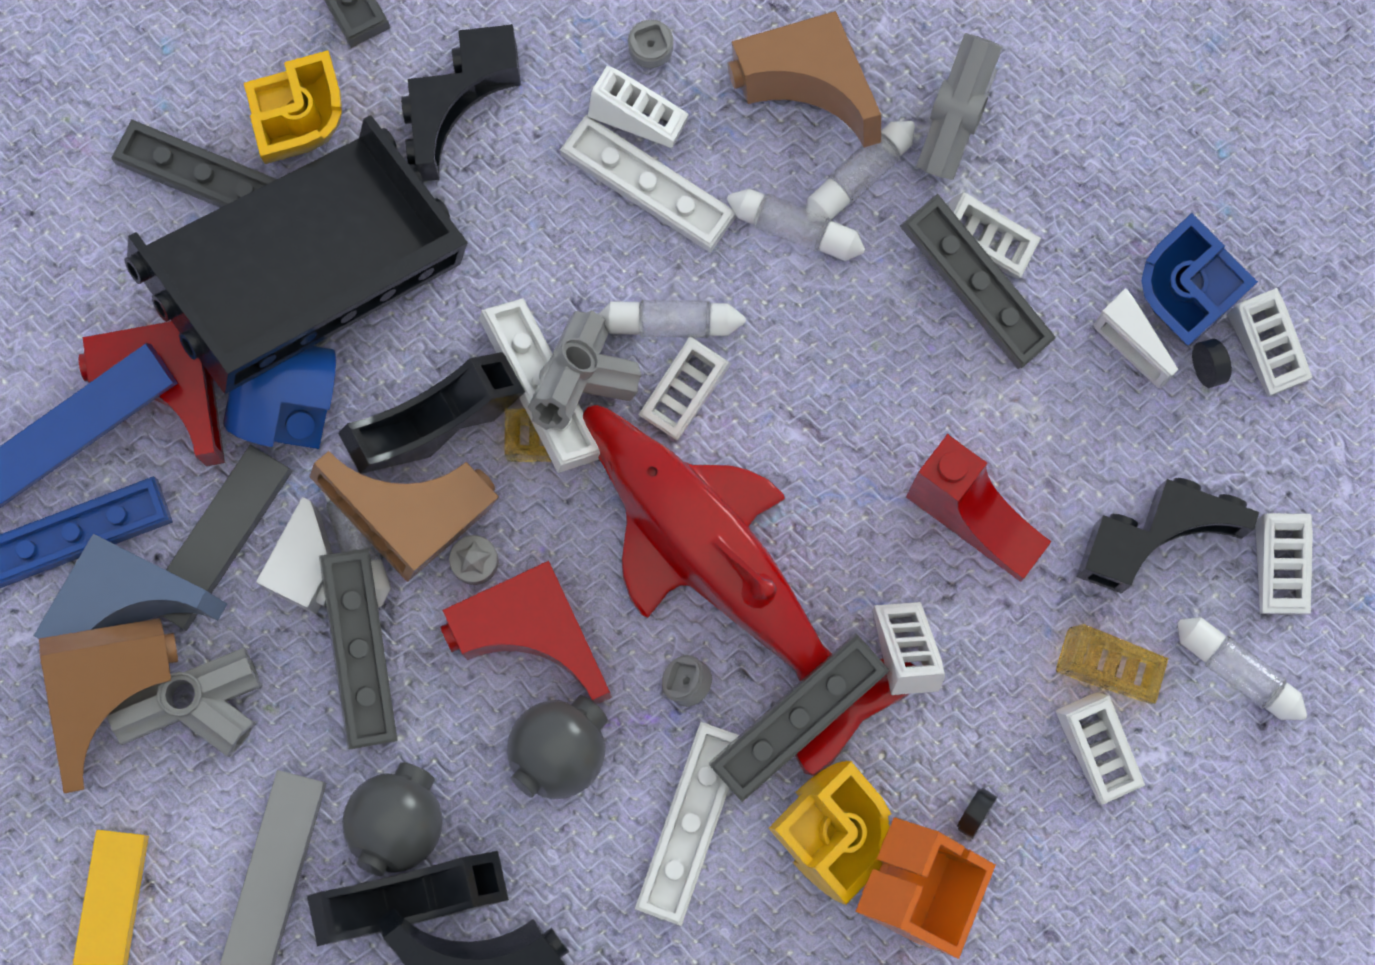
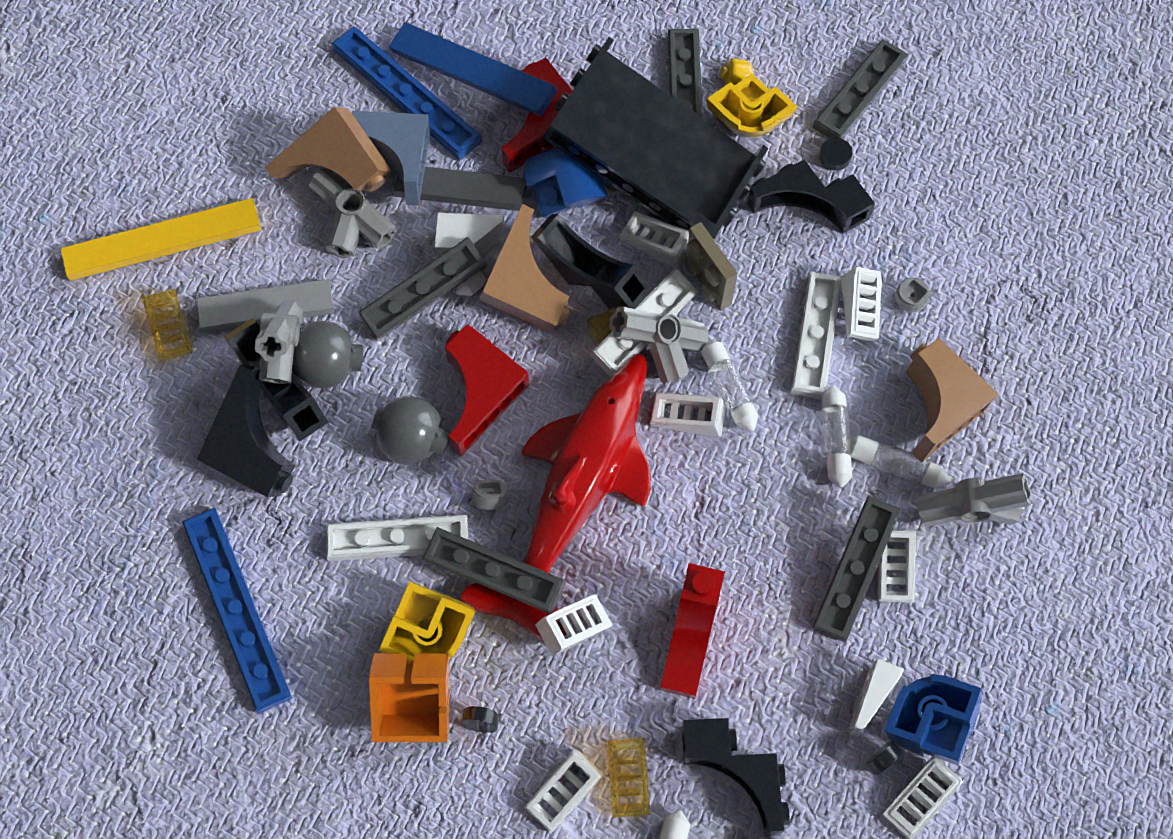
camera: 65 degrees right, 10 degrees down
light grey tile [449,535,499,585] -> none
none -> light grey piece [255,300,304,384]
none -> white slope [619,211,689,269]
none -> dark tan plate [684,222,738,310]
none -> yellow piece [719,58,753,85]
none -> black tile [819,138,853,171]

